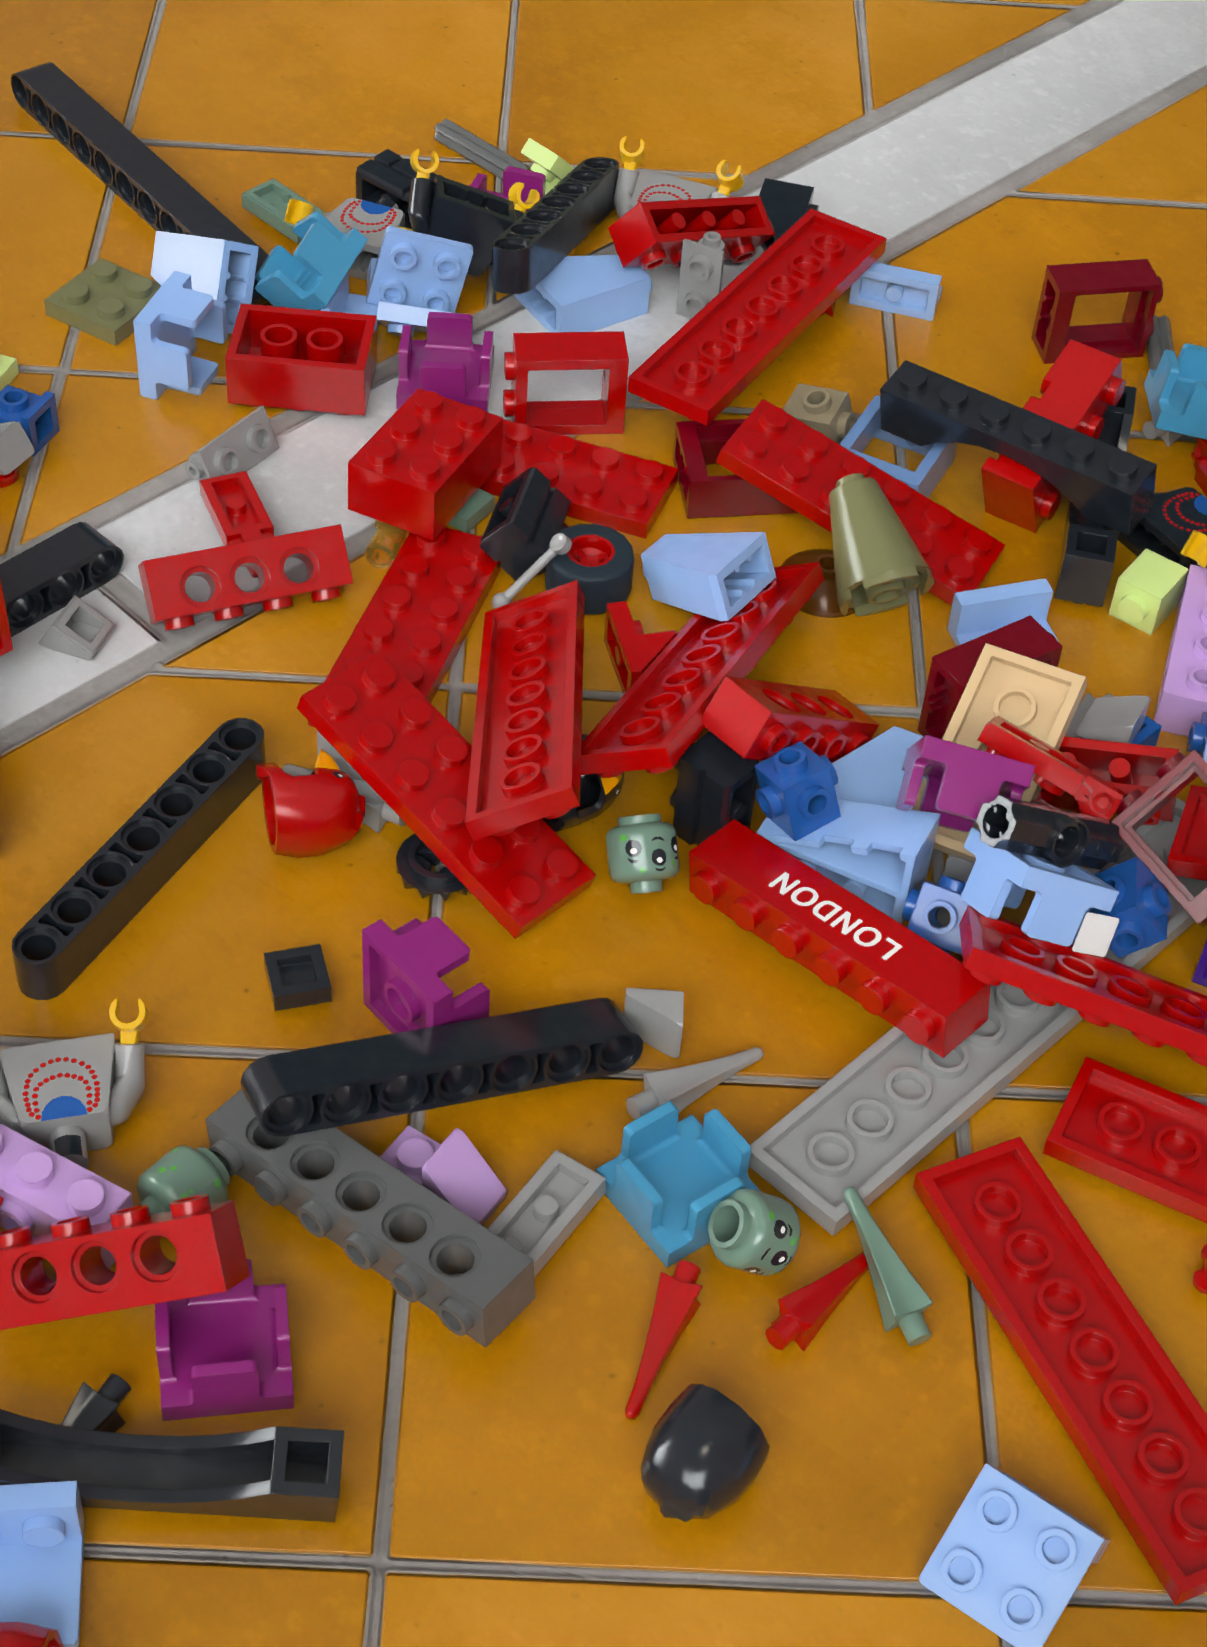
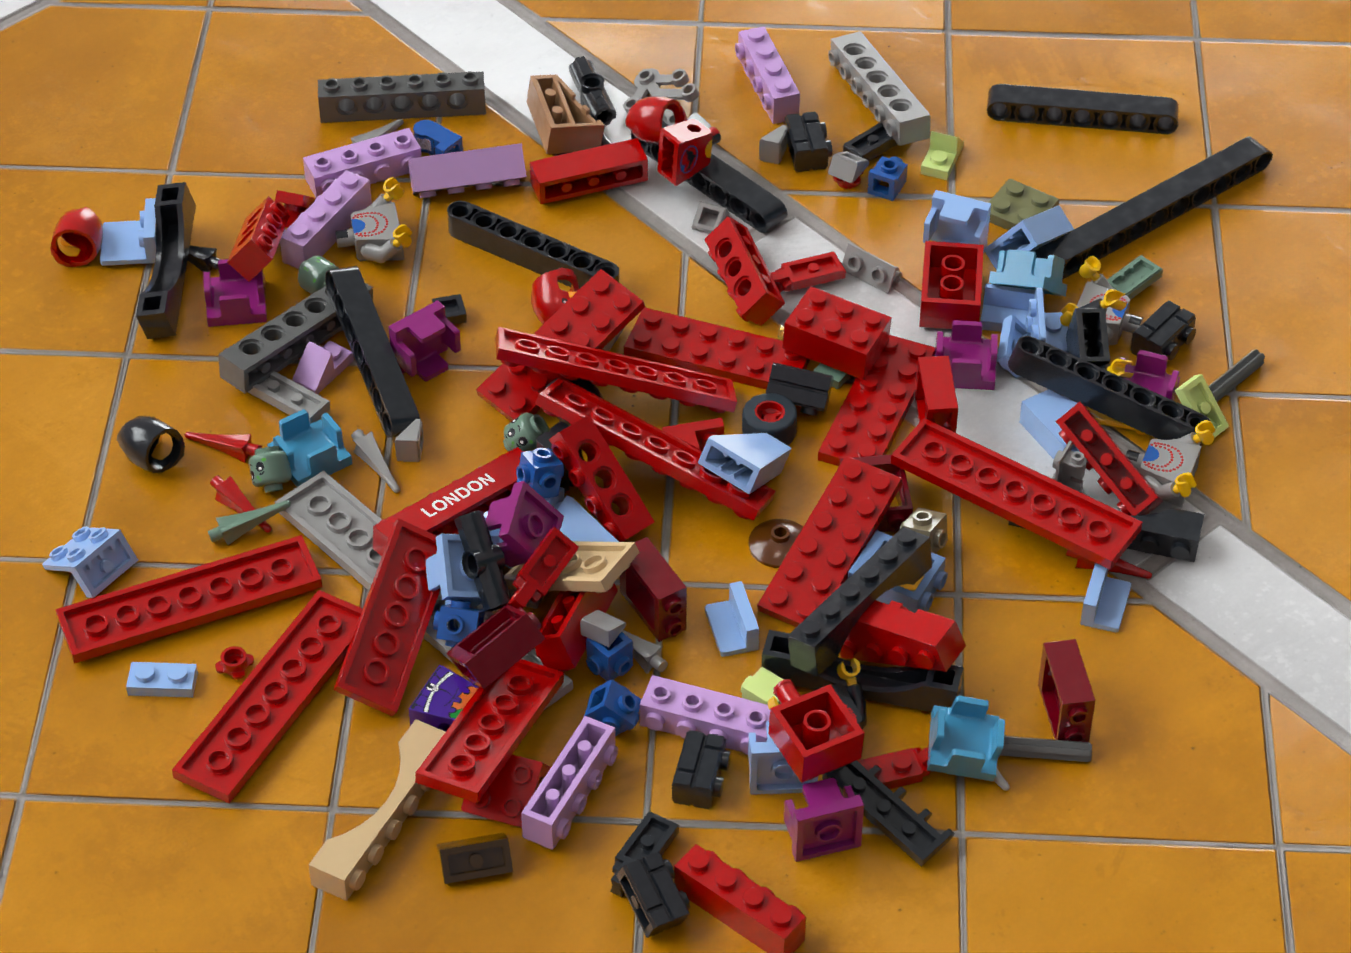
camera: 95 degrees right, 0 degrees up
light grey hinge [492,533,572,609] -> none
olive cone [829,473,935,616] -> none
white sticker [1072,912,1119,957] -> none

